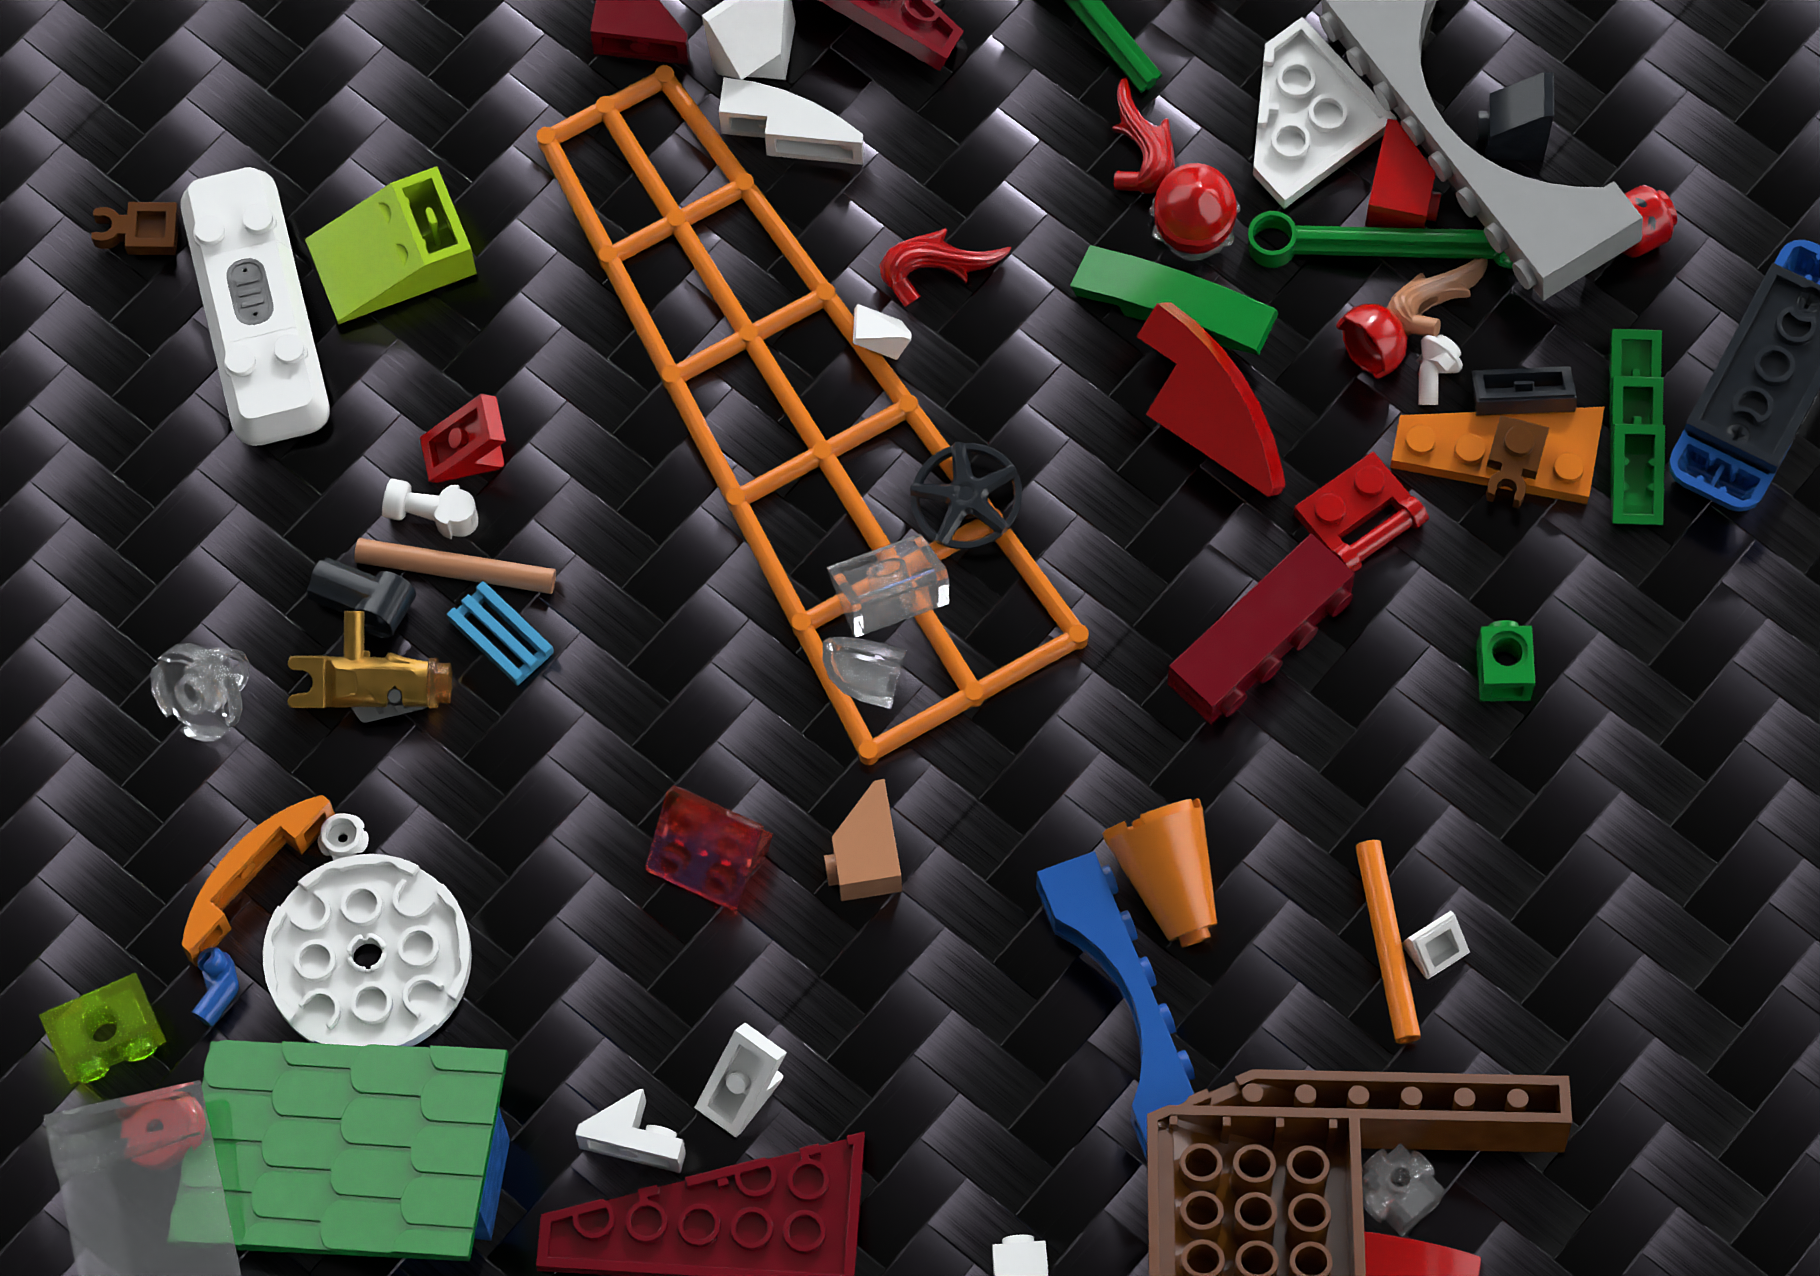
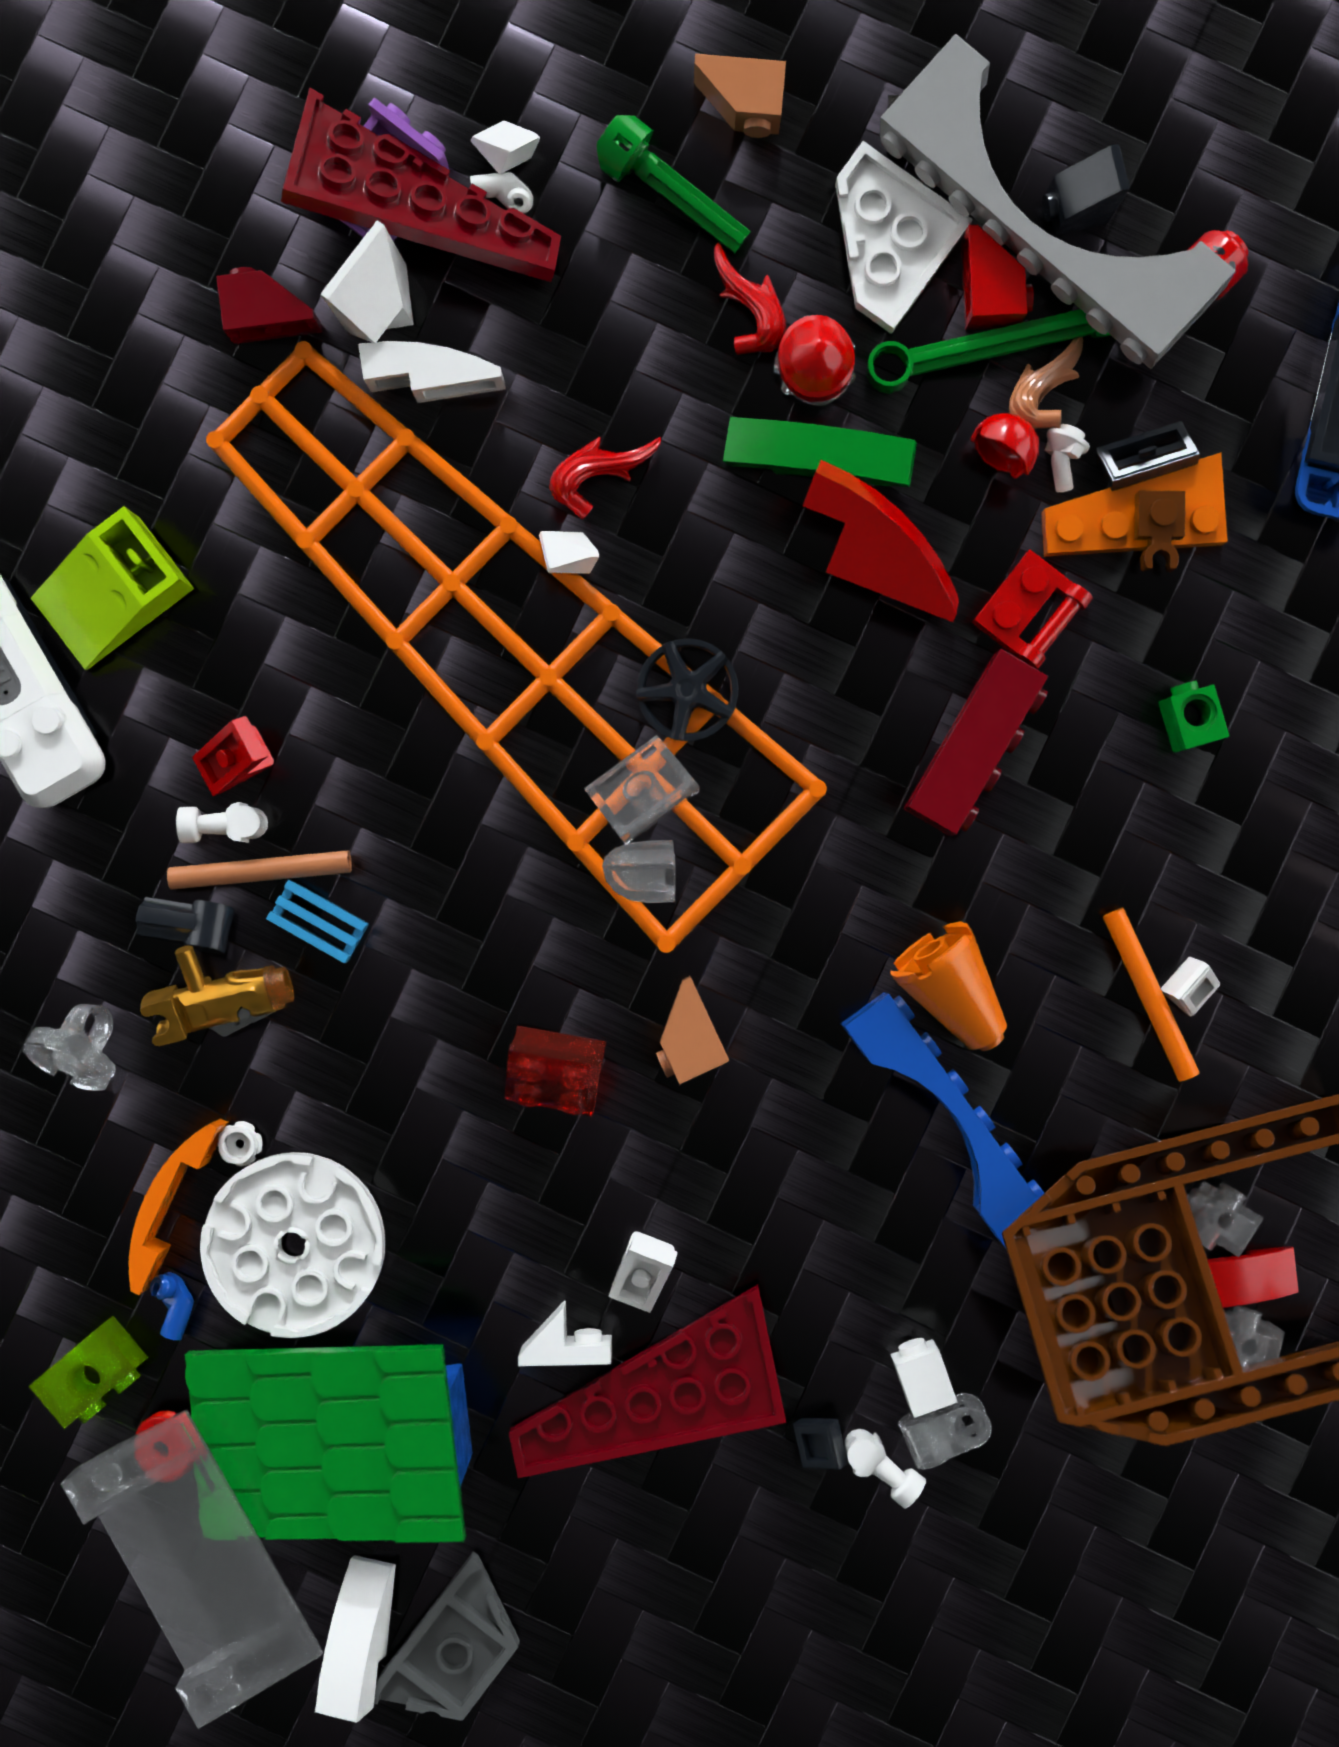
camera: 15 degrees left, 20 degrees up
green slope [1609,329,1665,525] -> none

